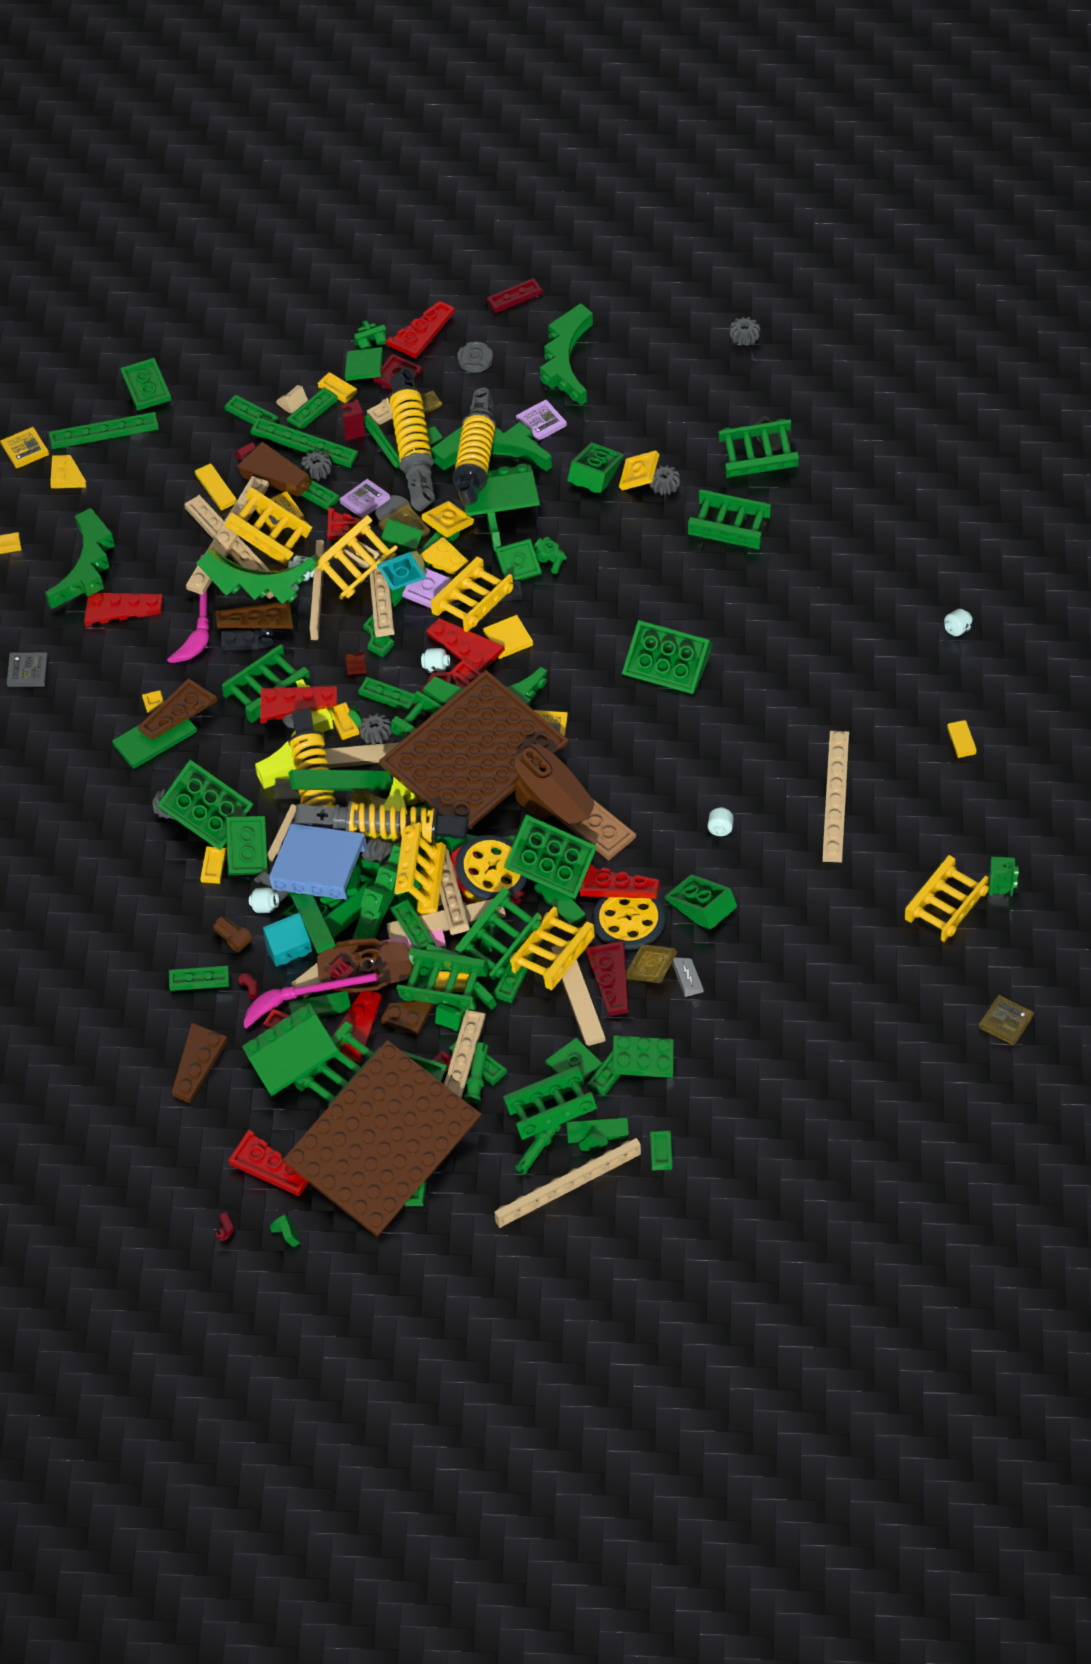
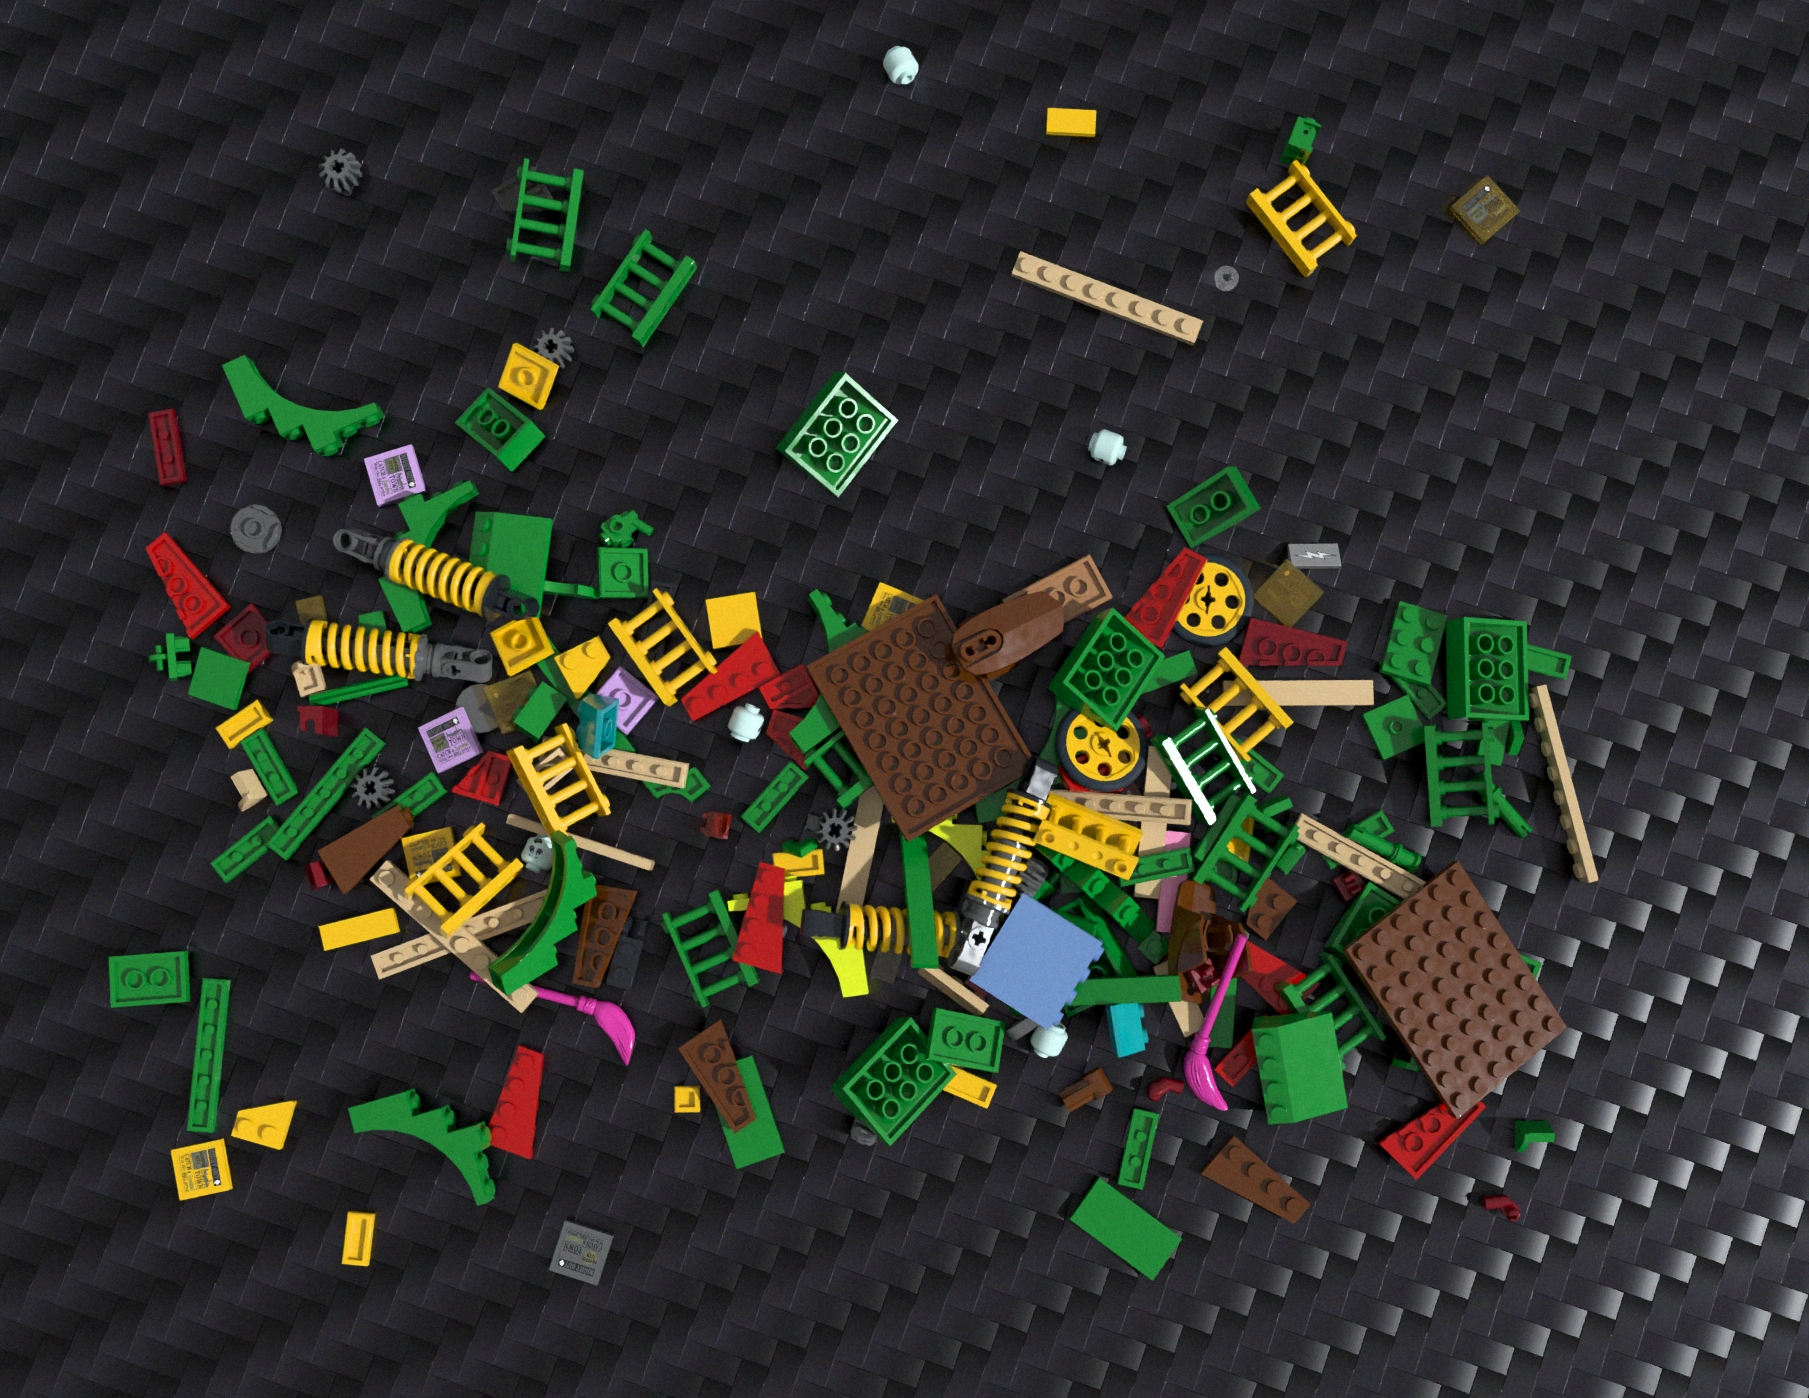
camera: 75 degrees left, 30 degrees up
none -> green tile [1069,1177,1182,1281]
none -> clear plate [1214,266,1239,291]
none -> green slope [1446,617,1529,721]

